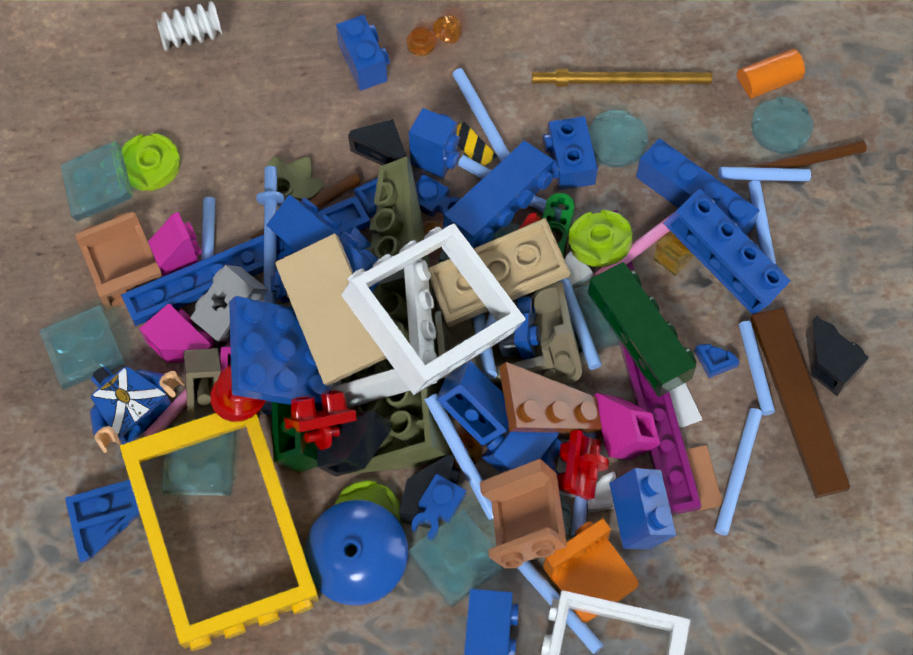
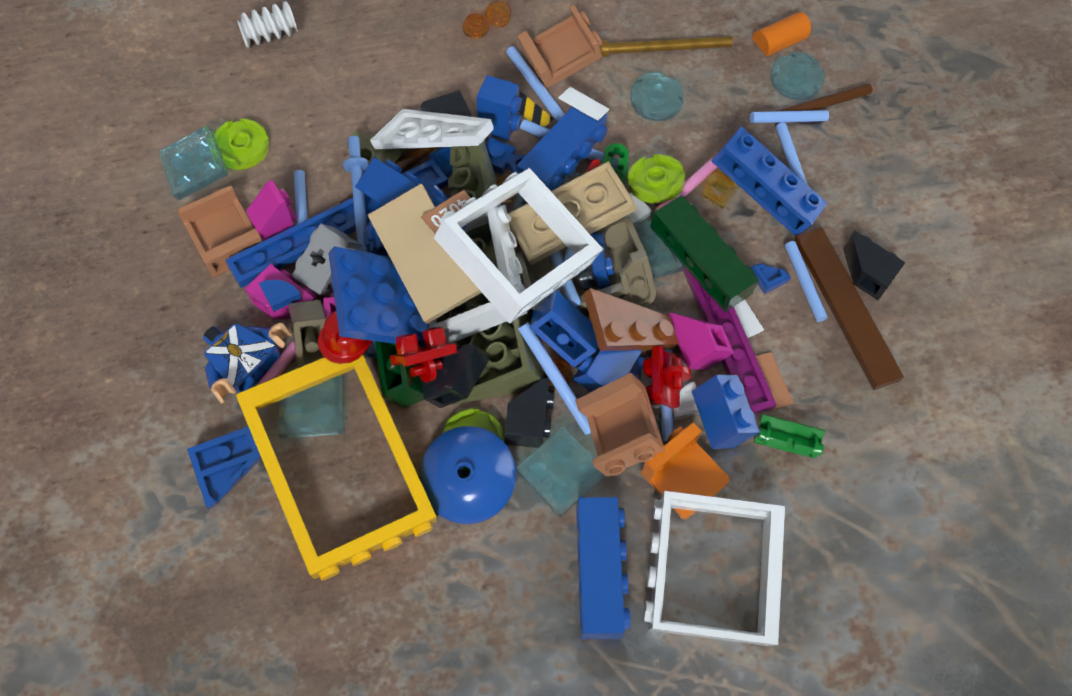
camera: 10 degrees left, 0 degrees up
clear light blue plate [39,305,125,390] -> none
blue brick [336,15,390,91] -> none
blue plate [411,474,466,541] -> none
light blue bar [517,561,604,654] -> none
blue brick [543,116,598,190] -> none
light blue bar [558,278,602,370] -> none
blue brick [636,138,760,236] -> none
light blue bar [715,408,762,536] -> none
none -> blue tile [259,280,302,312]
none -> white wing [370,109,494,149]
none -> nougat sticker [421,190,471,234]
none -> nougat panel [517,5,603,89]
none -> white sticker [558,87,609,120]
none -> green hinge [754,414,825,459]

